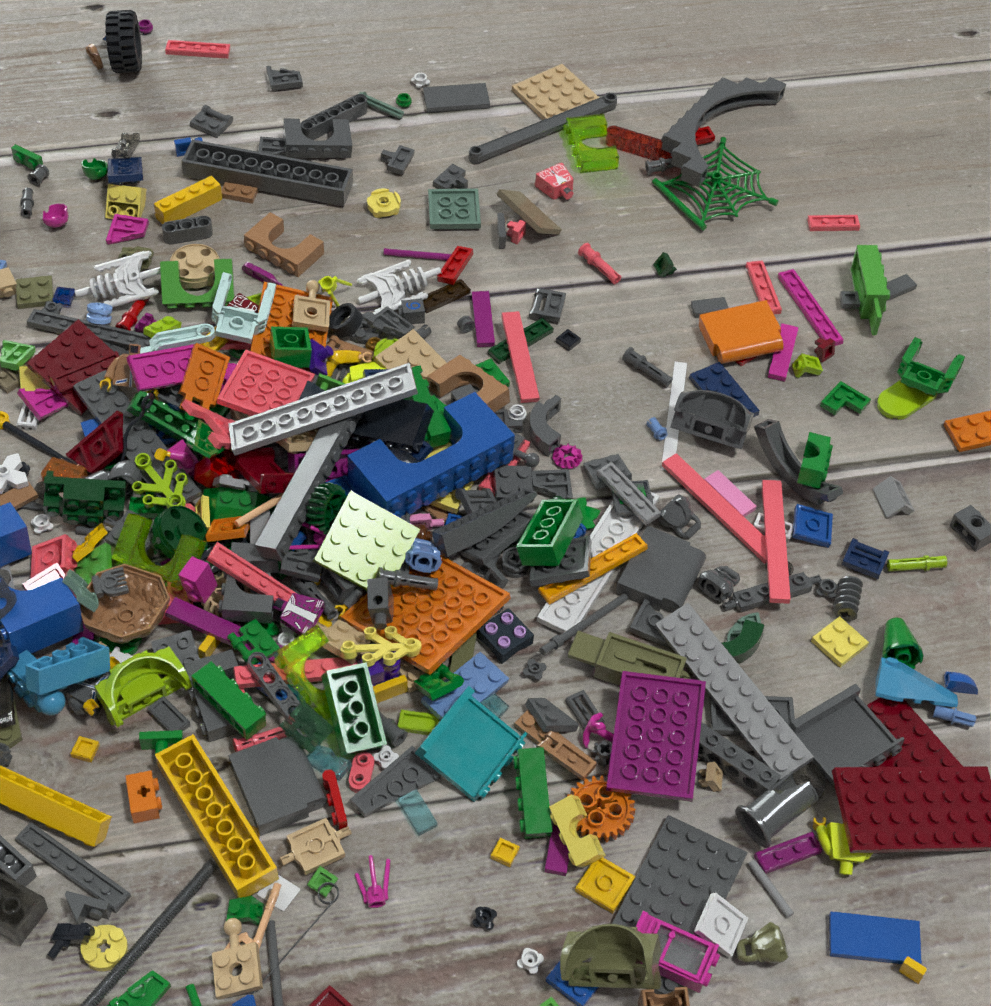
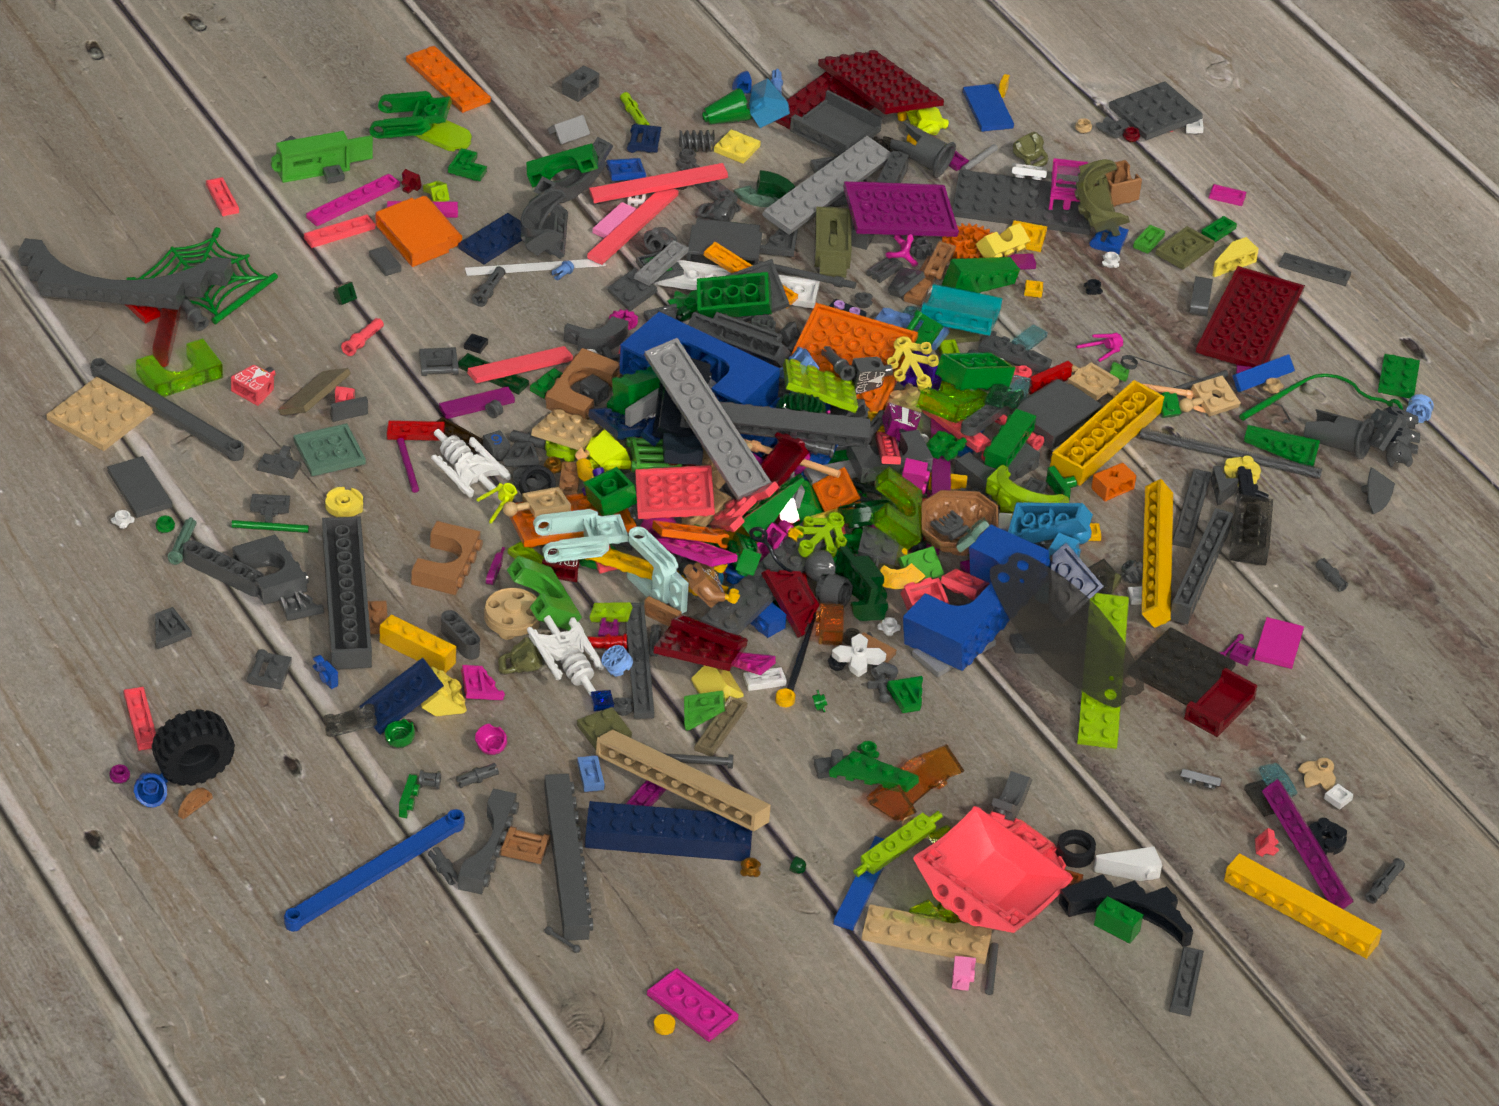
camera: 110 degrees left, 10 degrees down
none -> green bar [231,520,309,533]

